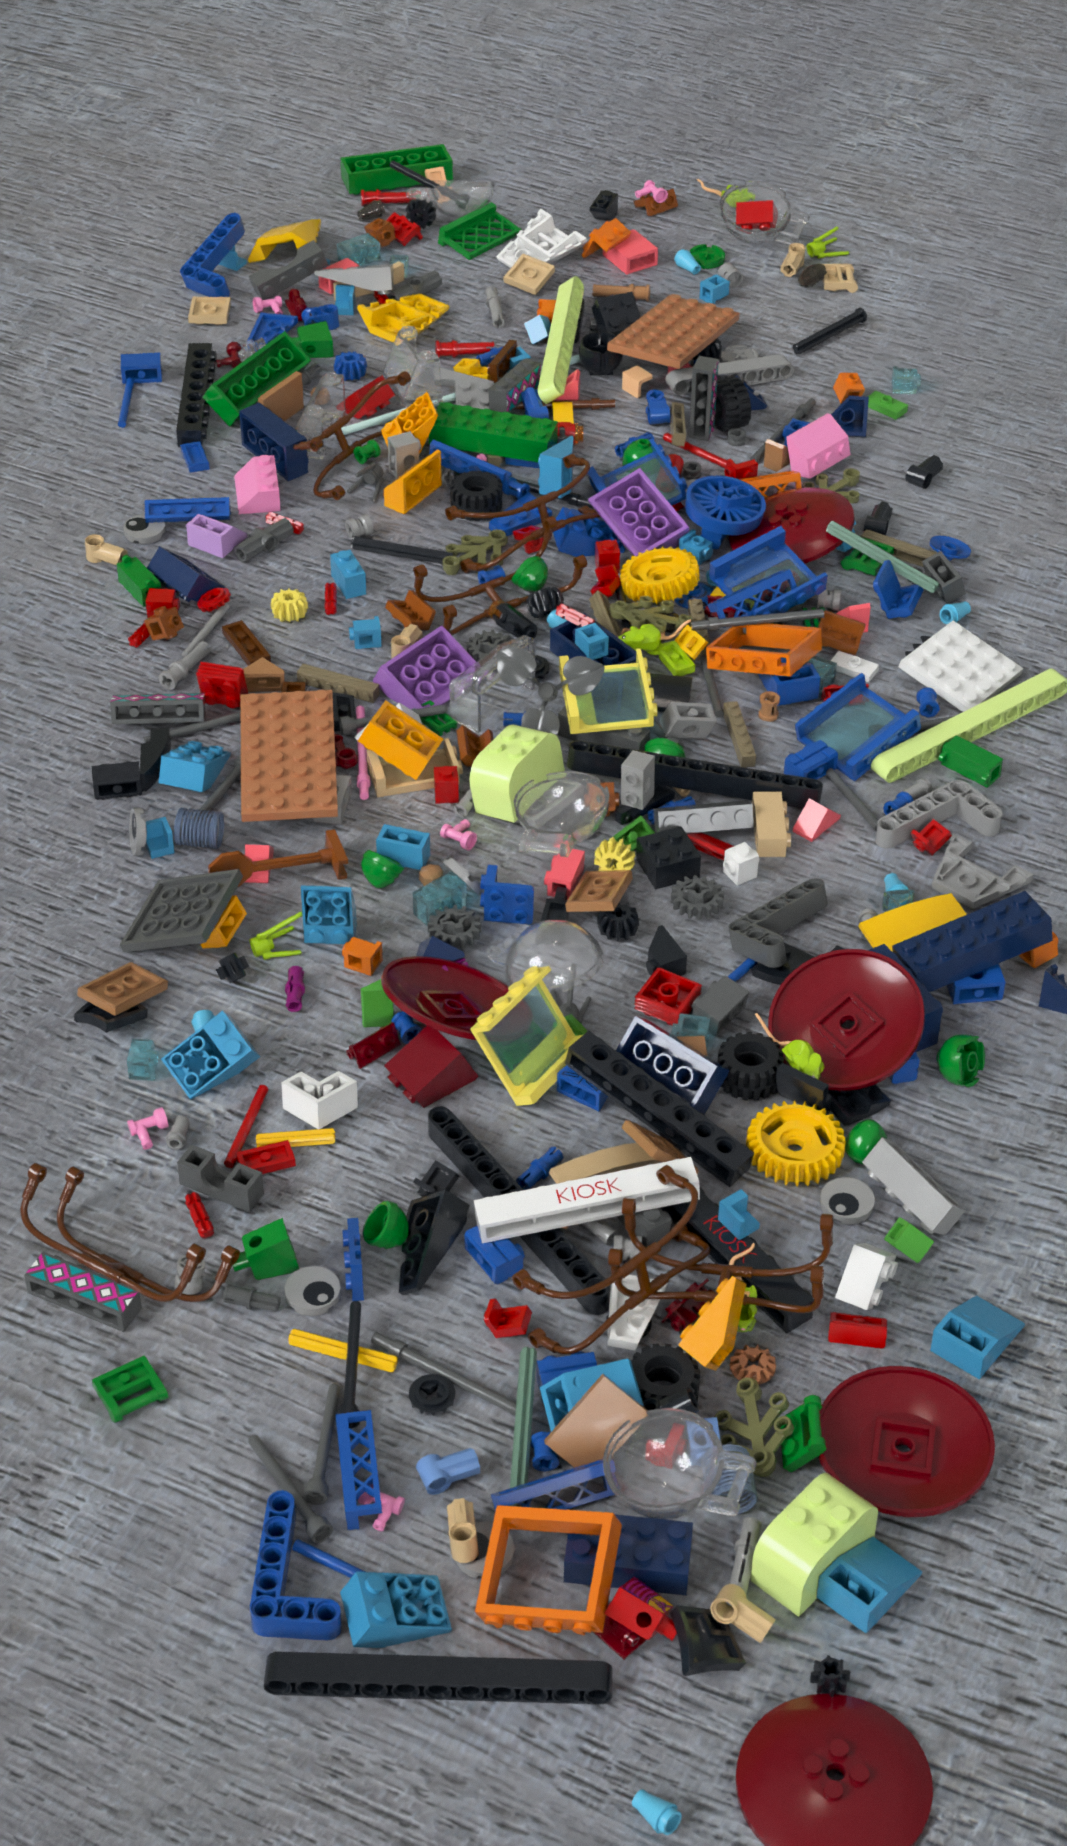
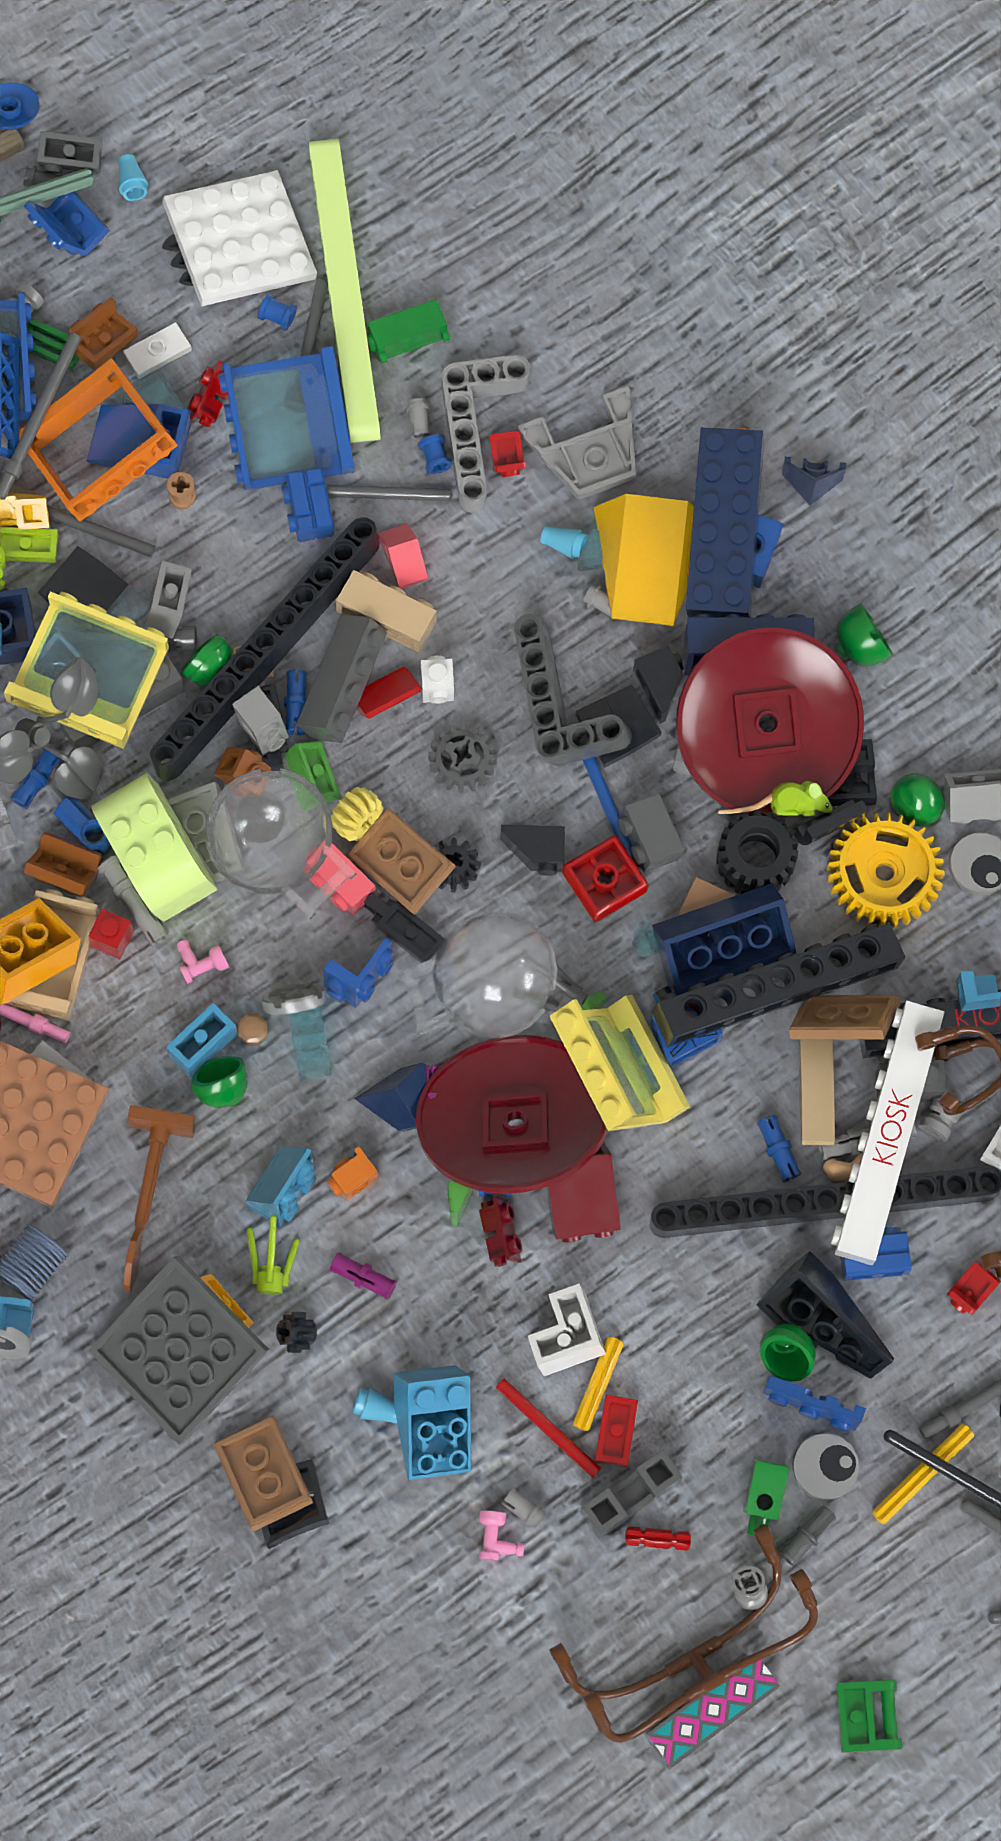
camera: 65 degrees left, 30 degrees up
clear light blue brick [127,1039,159,1081] -> none
coral slope [245,844,274,883] -> none
black bracket [413,1160,460,1197] -> none
dark grey gear [427,905,481,949] -> none
black brick [636,826,701,890] -> none
clear light blue brick [671,1013,711,1050] -> none
dark tan piece [723,701,756,768] -> none
coral slope [836,603,871,633] -> none

